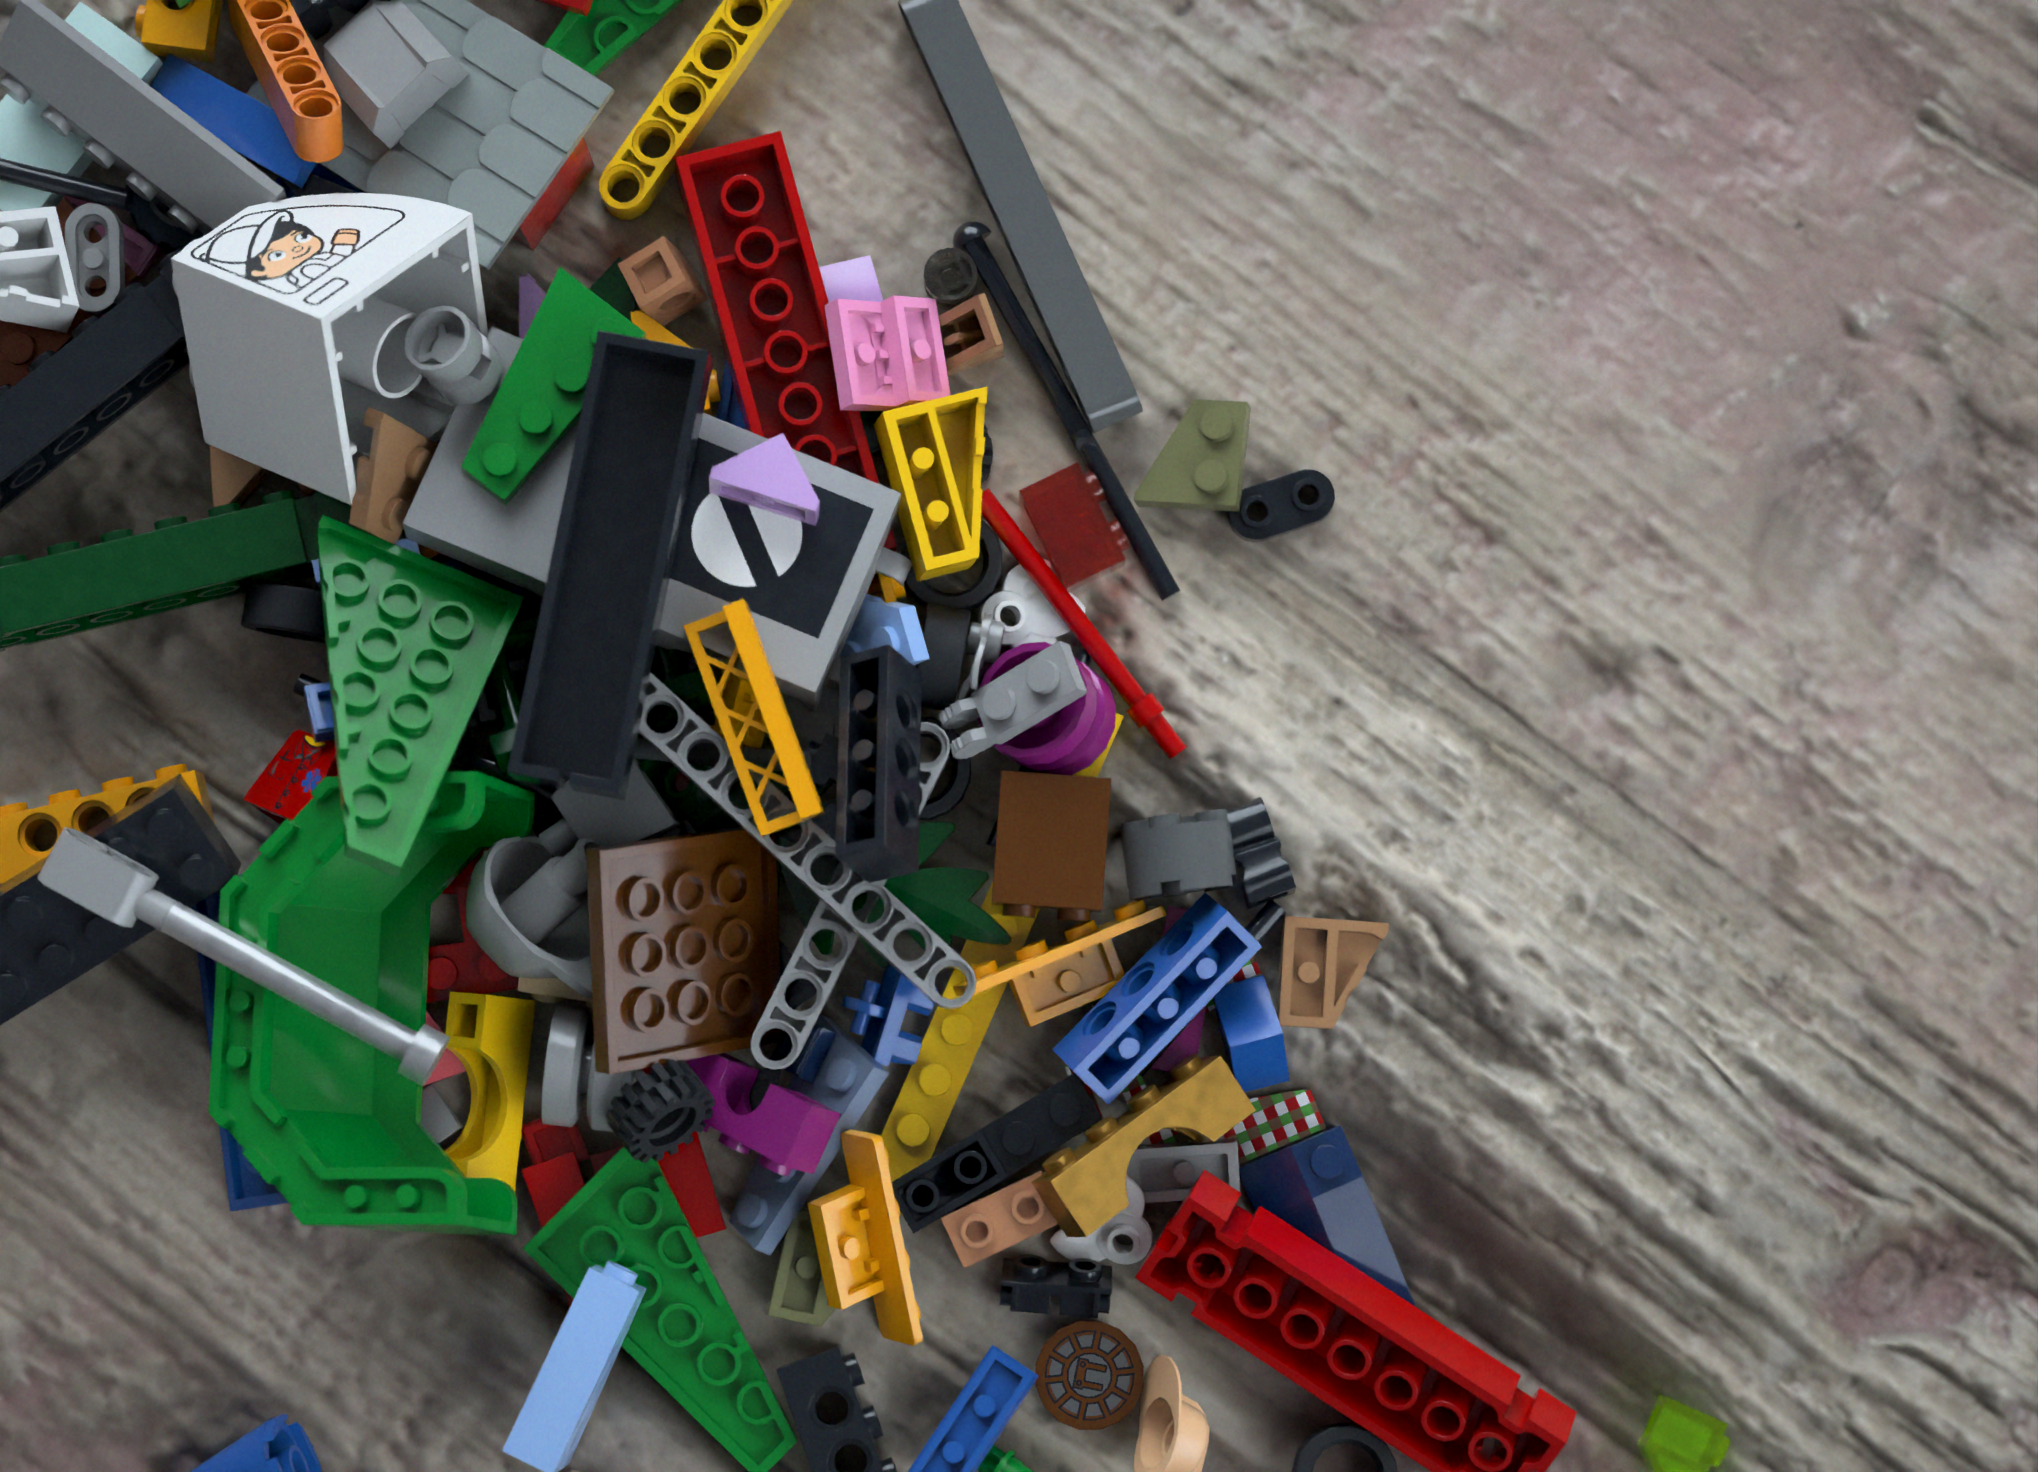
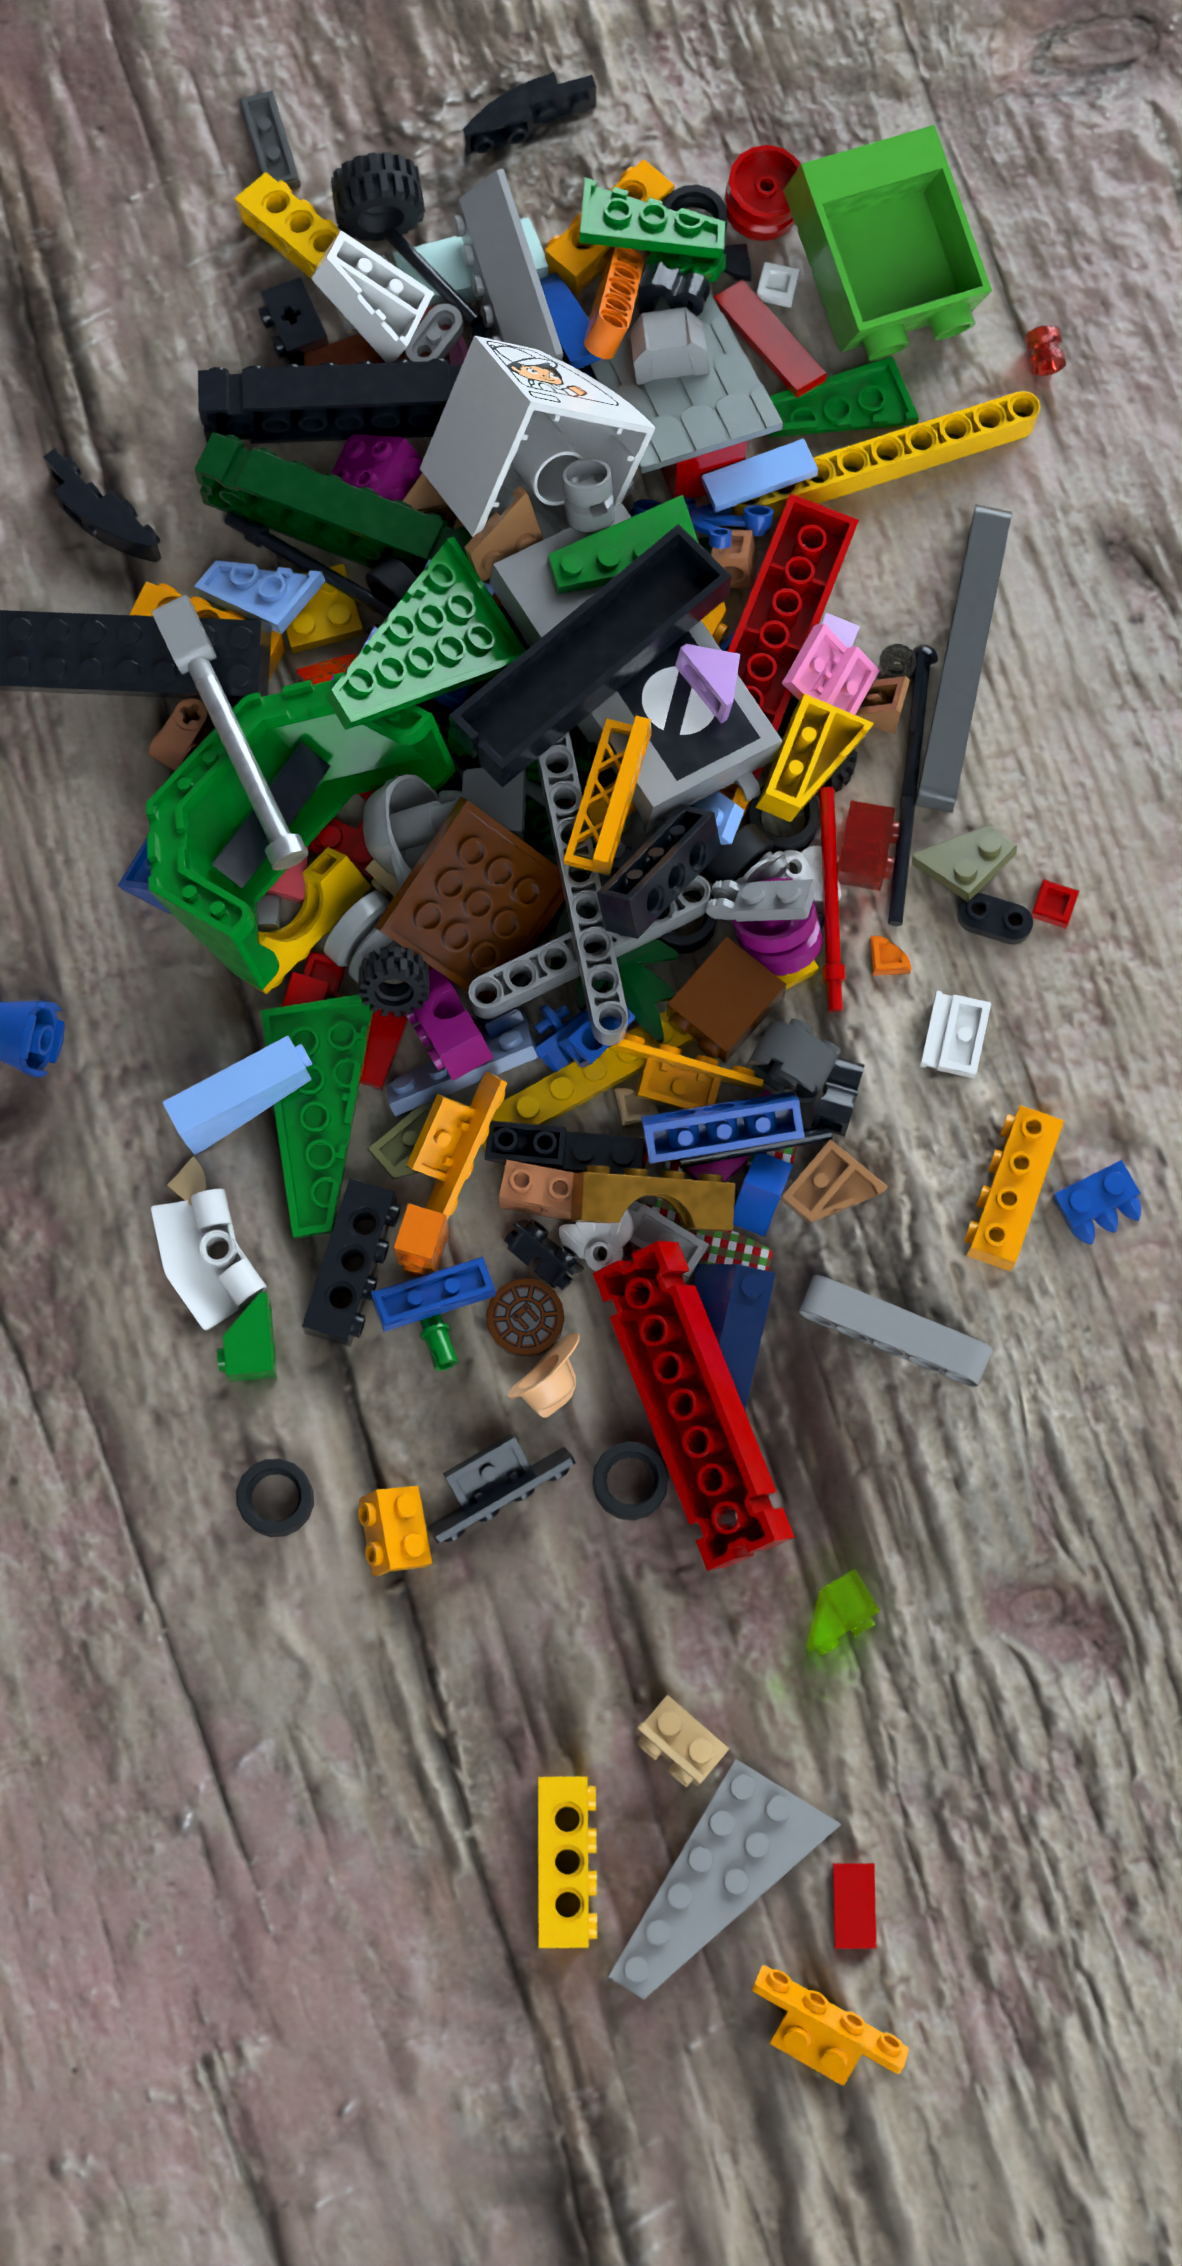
camera: 40 degrees right, 10 degrees down
none -> nougat piece [148,698,213,771]
none -> light blue wing [194,560,325,634]
none -> black slope [210,742,331,888]
none -> black bar [224,511,396,618]
none -> yellow plate [286,564,364,654]
none -> magenta bracket [330,434,423,501]
none -> orange brick [393,1203,450,1277]
none -> blue leg [558,1008,635,1068]
none -> tan tile [615,1088,659,1129]
none -> blue plant [629,497,774,549]
none -> light blue tile [701,438,818,513]
none -> light grey beam [798,1275,993,1387]
none -> orange tile [869,936,912,976]
none -> white plate [920,991,991,1079]
none -> light orange brick [963,1105,1064,1272]
none -> red tile [1031,879,1079,929]
none -> blue plate [1052,1160,1141,1245]

